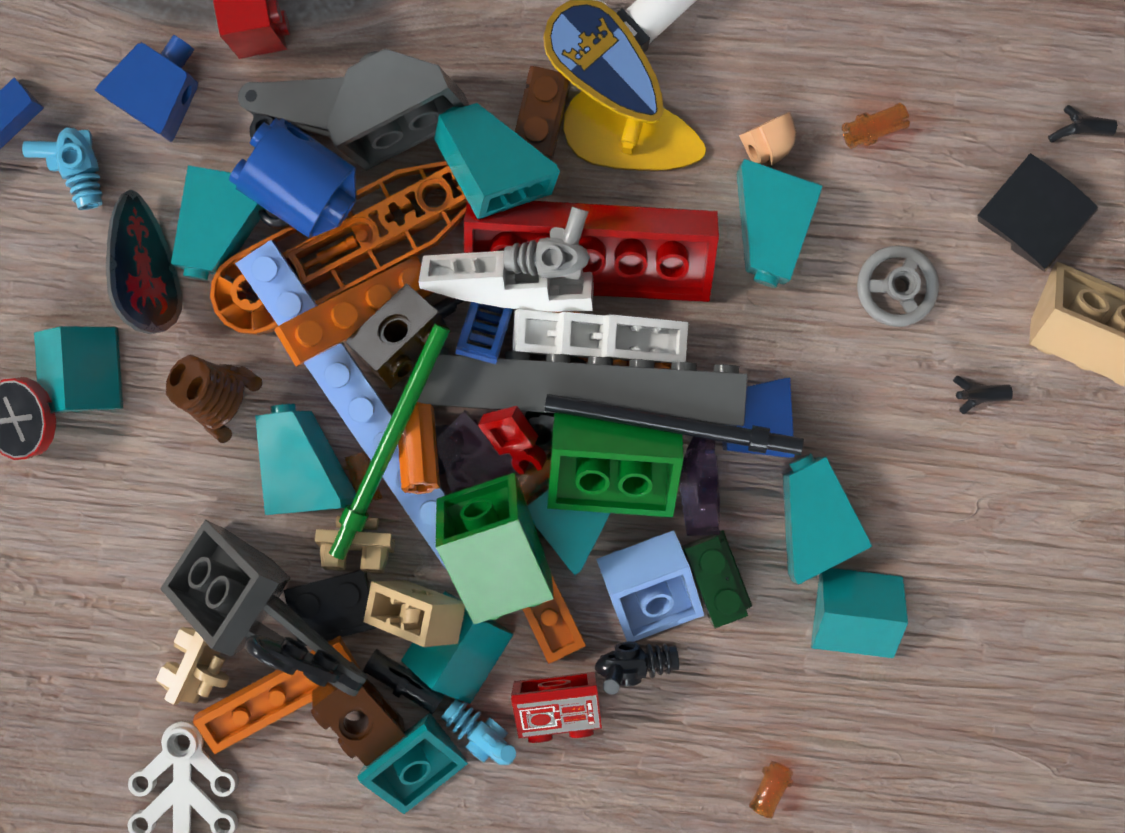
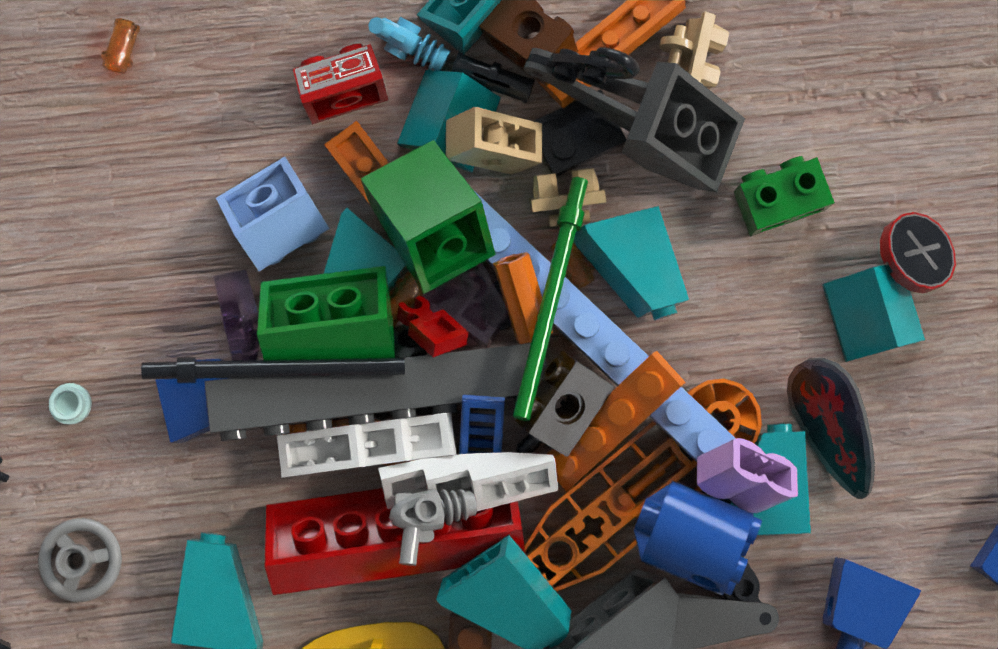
camera: 165 degrees right, 5 degrees down
medium azure piece [22,127,103,210] -> none
reddish brown piece [166,354,262,443] -> none
black piece [595,641,679,695] -> none
dark green window [681,530,752,629] -> none
teal slope [783,453,872,585] -> none
teal slope [811,568,908,658] -> none
none -> light aqua plate [49,383,92,425]
none -> lavender brick [697,438,798,513]
none -> green brick [734,156,835,237]

